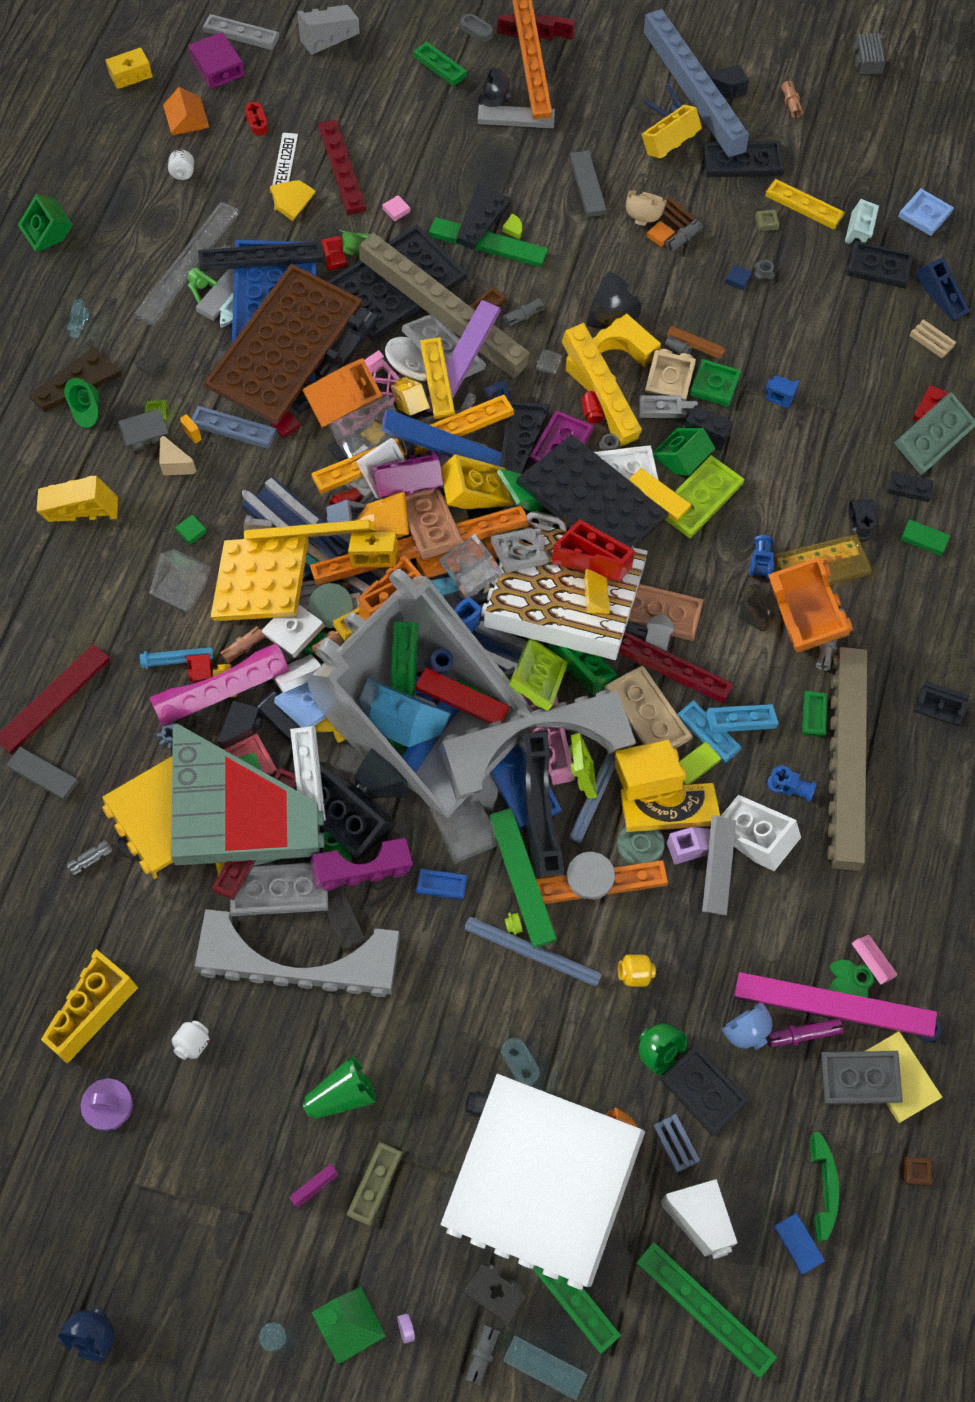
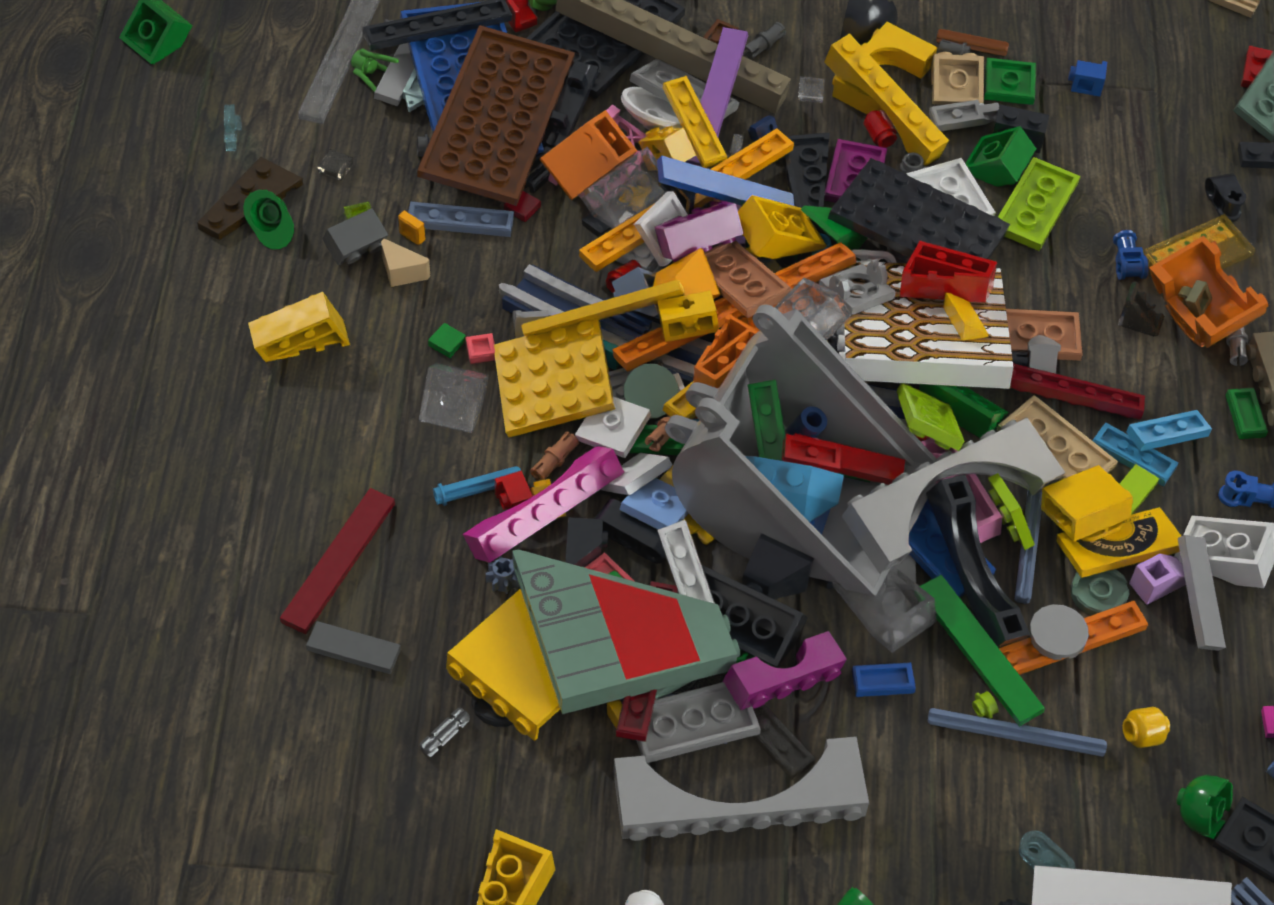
camera: 15 degrees left, 10 degrees down
yellow tile [629,468,691,522] -> none
none -> coral tile [465,333,495,364]
none -> red plate [782,434,841,473]
none -> olive tile [1178,280,1212,318]

